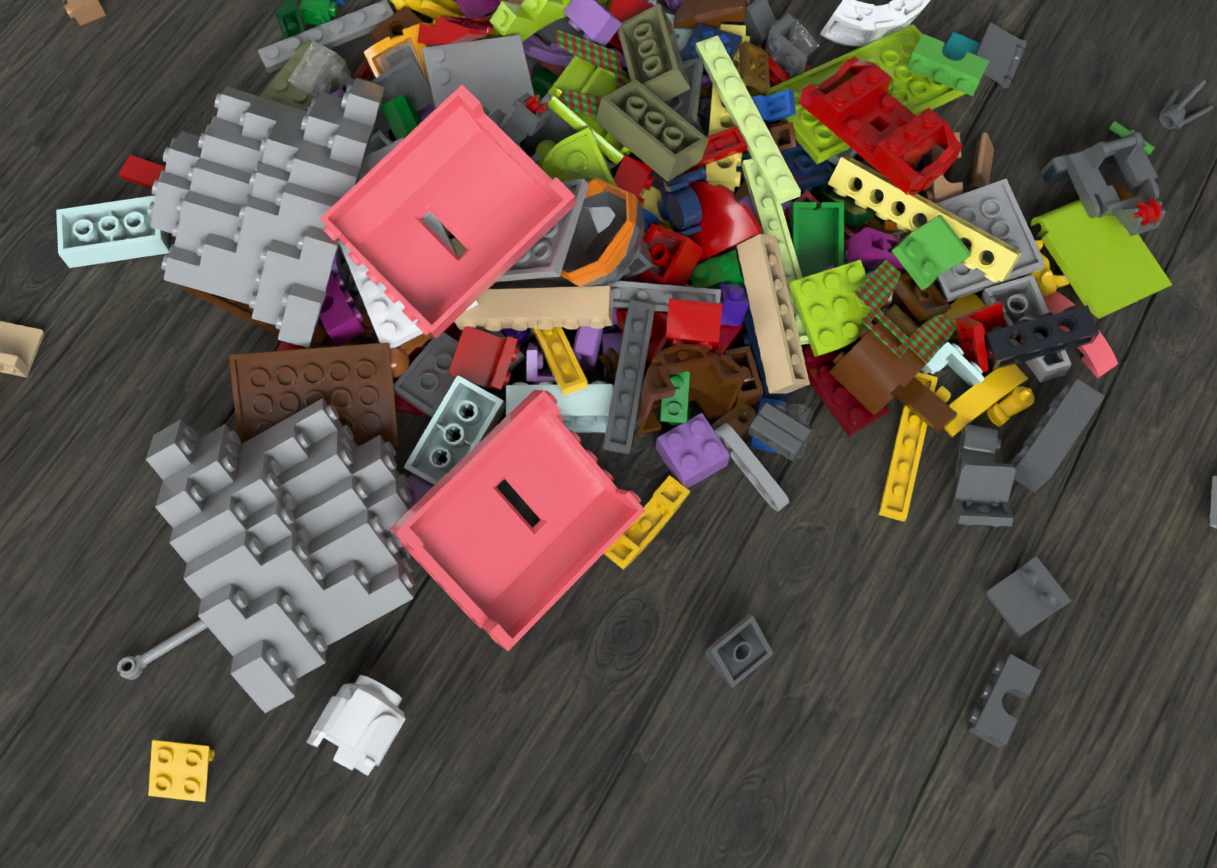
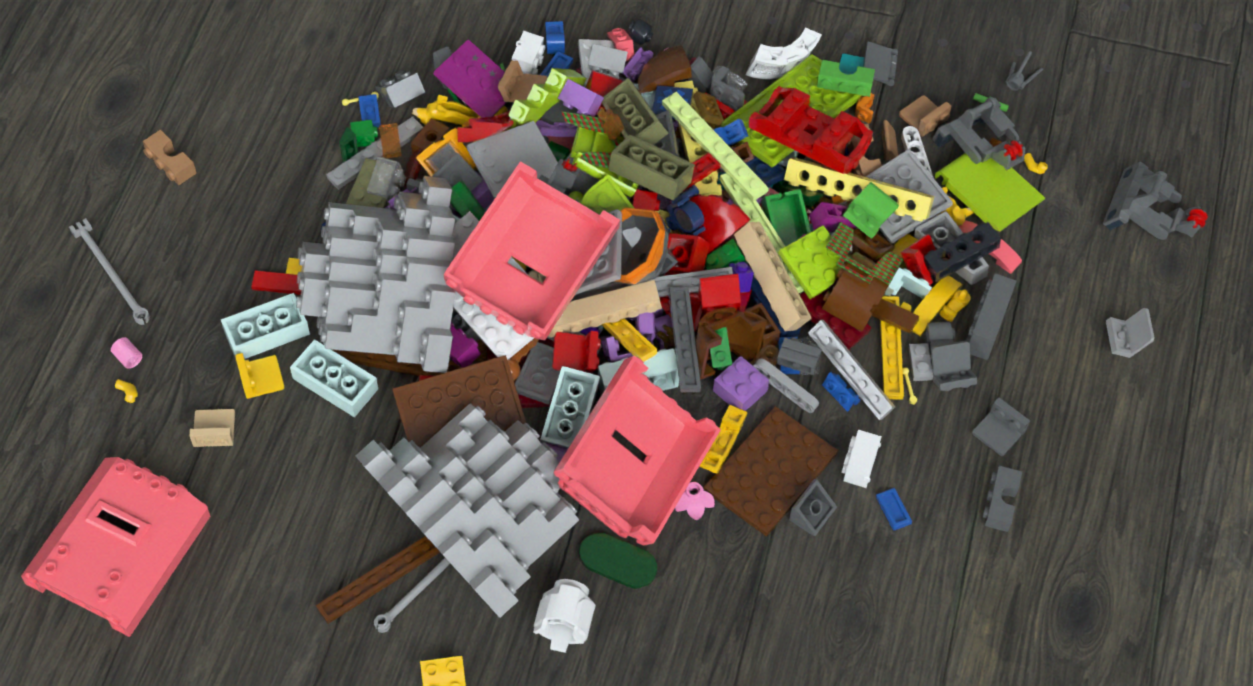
camera: 15 degrees left, 10 degrees down
none -> yellow bracket [235,353,285,399]
none -> light aqua brick [290,339,378,417]
none -> reddish brown plate [316,536,440,624]
none -> clear orange tile [379,123,402,158]
none -> dark green tile [580,533,657,589]
none -> clear orange plate [597,107,624,140]
none -> bright pink plate [675,482,714,520]
none -> reddish brown plate [703,406,838,537]
none -> light grey plate [808,320,895,420]
none -> blue hinge [822,372,860,412]
none -> white brick [842,430,881,488]
none -> orange bracket [855,93,874,124]
none -> blue tile [876,488,912,531]
none -> medium nougat bracket [899,96,951,137]
none -> white beam [901,126,933,177]
none -> light yellow hinge [903,367,917,405]
none -> light grey plate [908,343,933,381]
none -> yellow arm [1024,153,1048,174]

